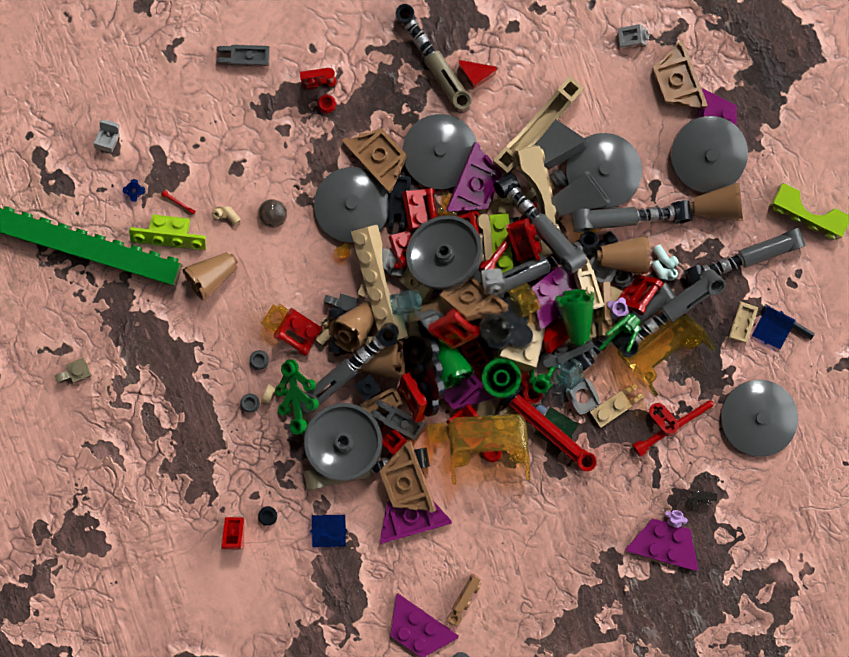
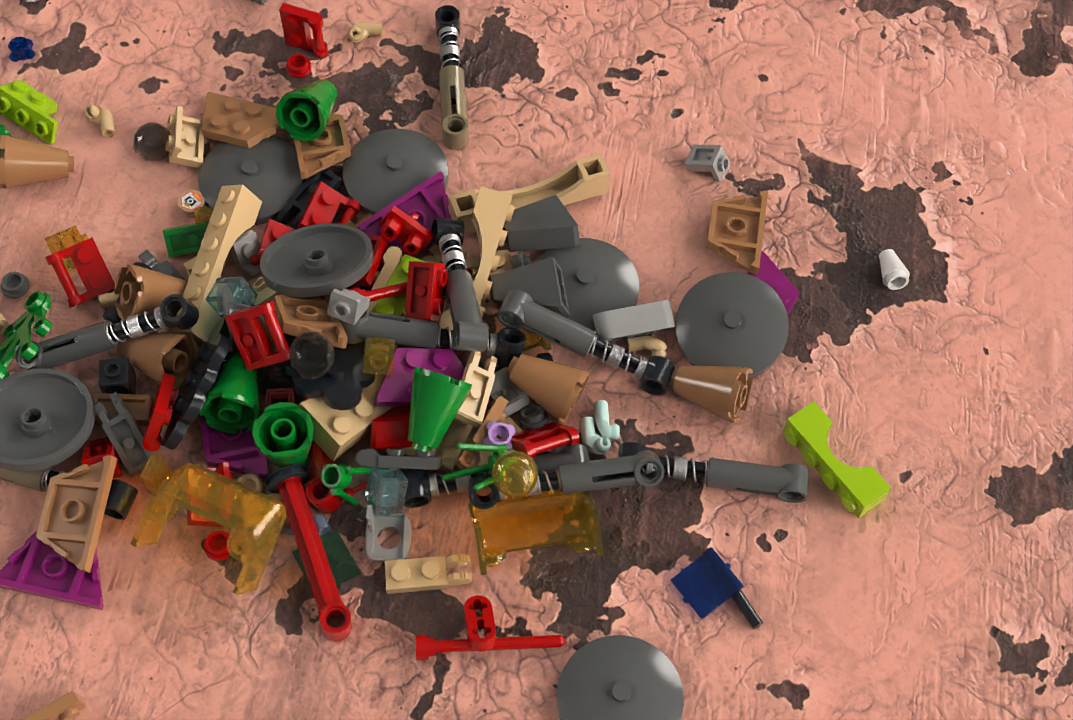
camera: 30 degrees right, 25 degrees down
red hinge [161,190,196,214] -> none
red slope [458,60,497,89] -> none
tan plate [728,301,759,344] -> none
none -> green plate [163,220,210,257]
none -> tan bracket [165,106,204,169]
none -> tile [178,190,206,217]
none -> medium nougat wing [202,92,279,149]
none -> green cone [276,79,337,142]
none -> tan arm [348,22,383,43]
none -> red hips [378,205,434,257]
none -> clear yellow hair [491,450,538,498]
none -> light grey beam [593,300,675,342]
none -> tan arm [627,336,667,358]
none -> white cone [879,249,910,290]

